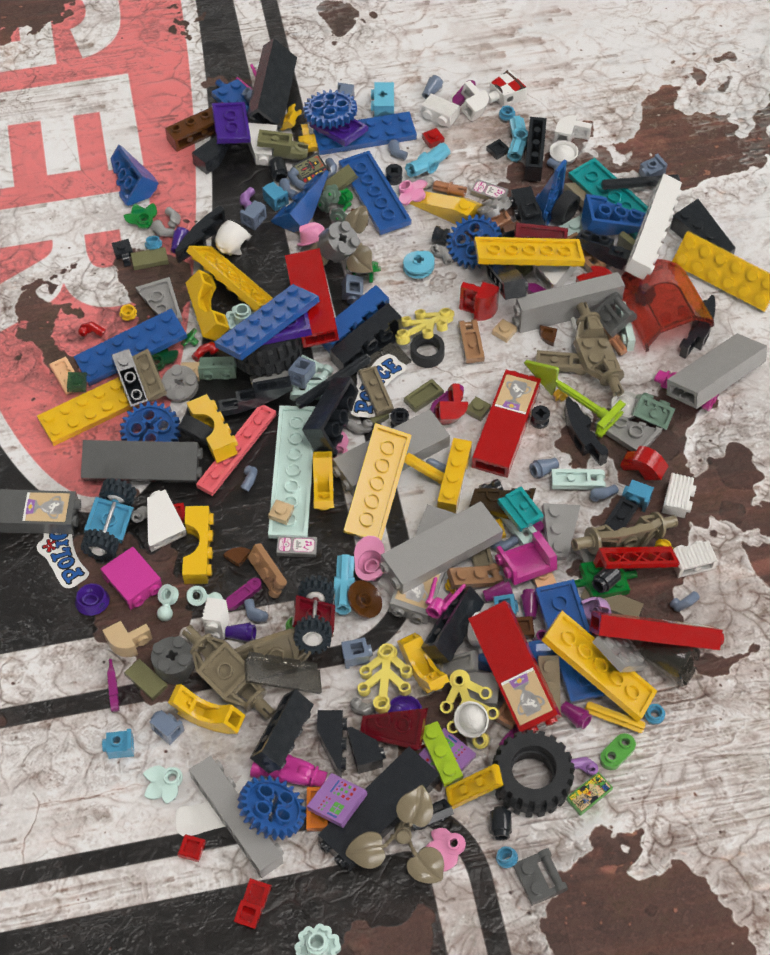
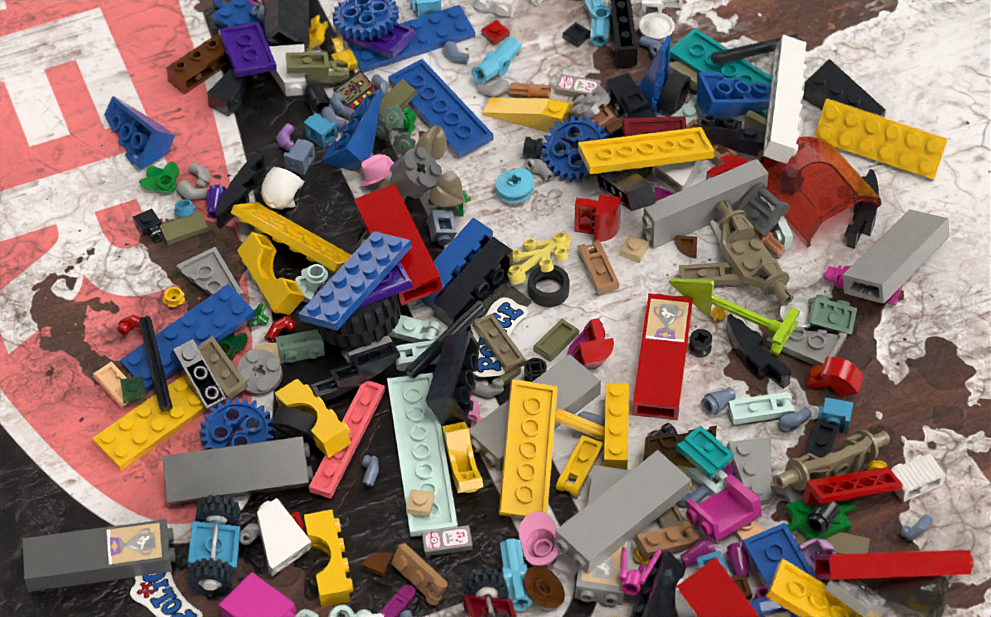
camera: 10 degrees left, 5 degrees down
sand blue brick [288,356,316,389] -> none
black wheel [386,164,403,186] -> none
bright pink plate [399,180,428,206] -> none
olive plate [465,396,491,421] -> none
sand blue brick [639,153,667,177] -> none
white brick [662,473,696,518] -> none
none -> black axle [139,316,173,412]
none -> yellow plate [556,435,604,498]

